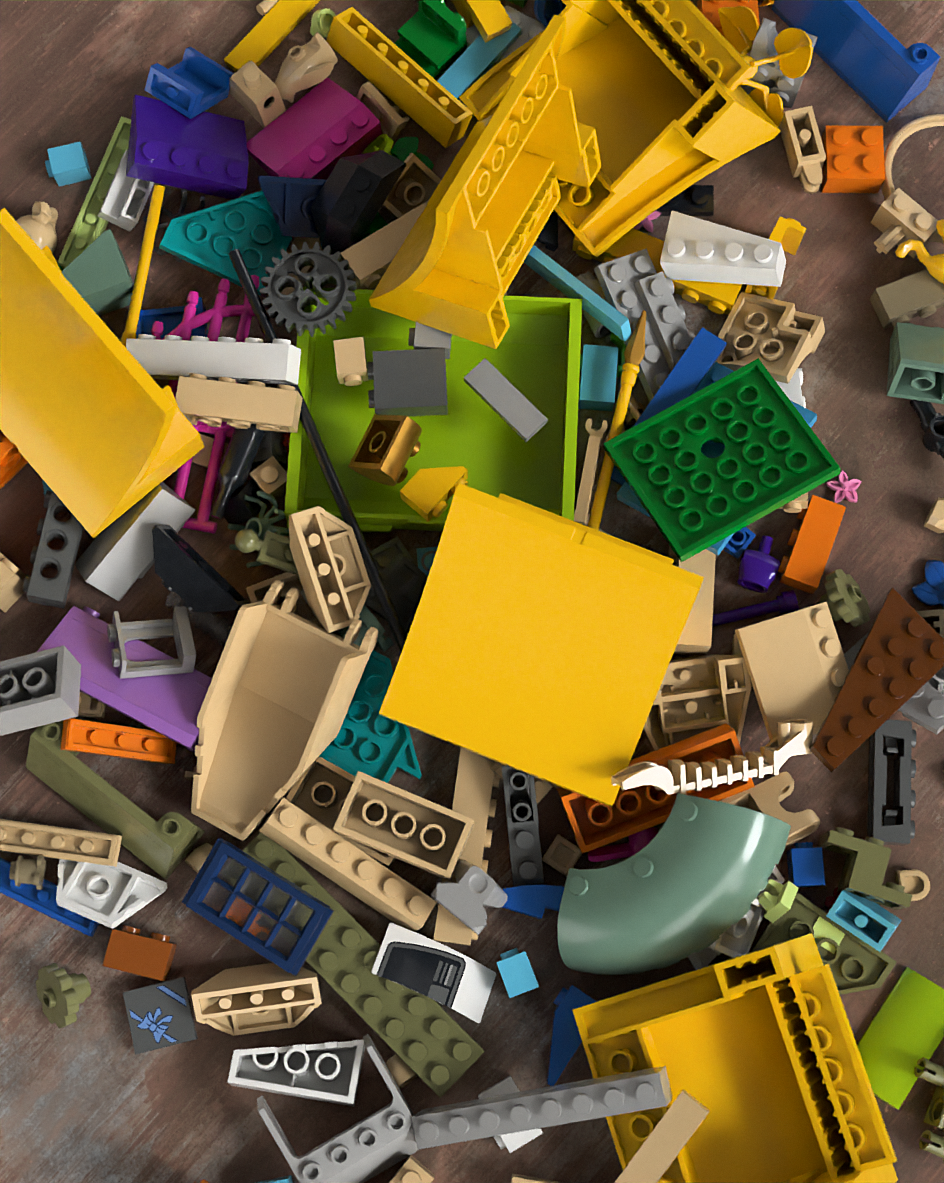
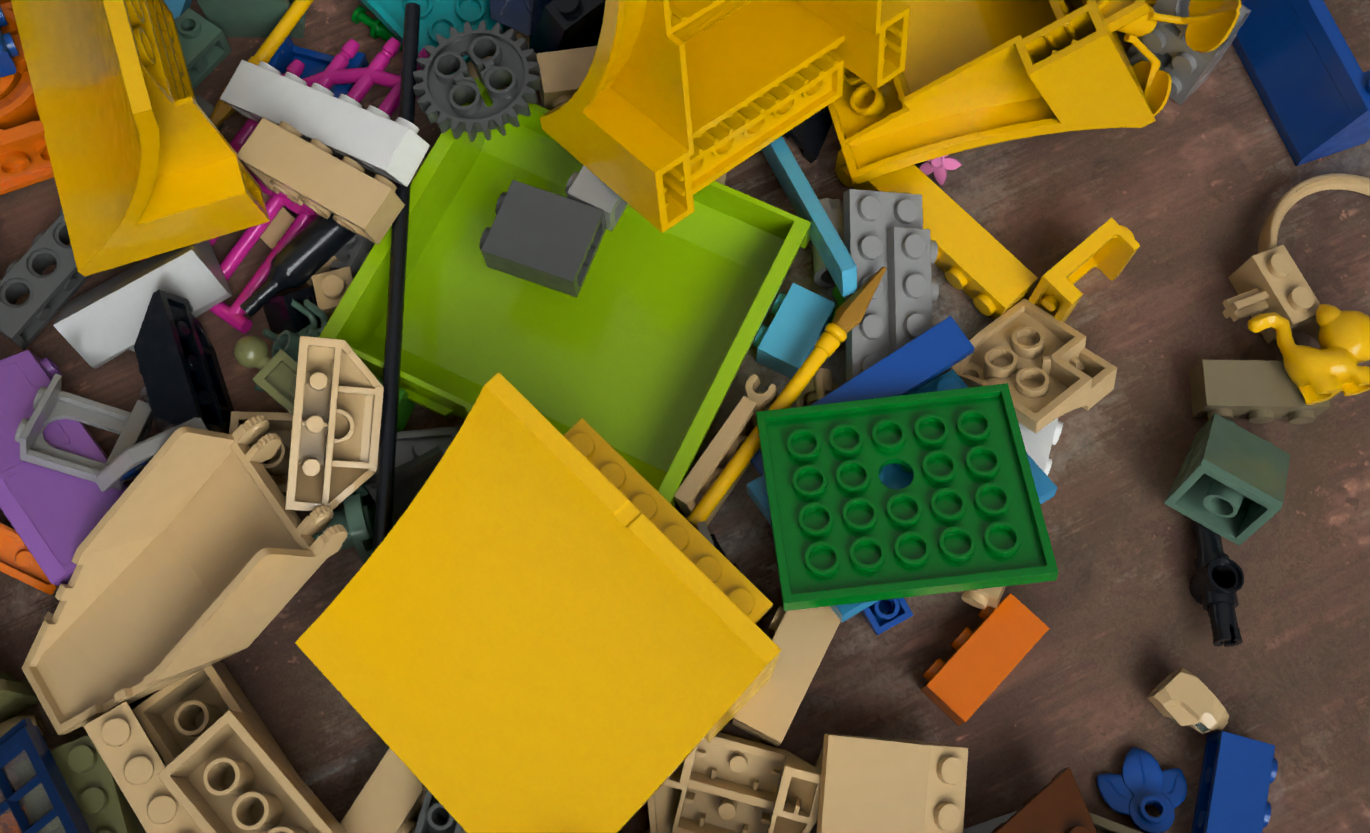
camera: 25 degrees right, 5 degrees down
teal wing [320,650,422,784] -> none
tan brick [333,337,369,386] -> none
pearl gold brick [348,414,422,486] -> none
yellow slope [400,466,468,522] -> none
light grey tile [464,358,548,442] -> none
black hinge [657,185,714,216] -> none
white wedge [660,211,786,287] -> none
dark purple piece [712,589,799,627] -> none
dark purple piece [737,536,780,593] -> none
tan hinge [779,106,826,195] -> none
olive plant [816,569,871,628] -> none
orange brick [821,125,885,193] -> none
bright pink plant [826,470,862,503] -> none
none -> light grey tile [94,417,208,492]
none -> green piece [351,6,403,52]

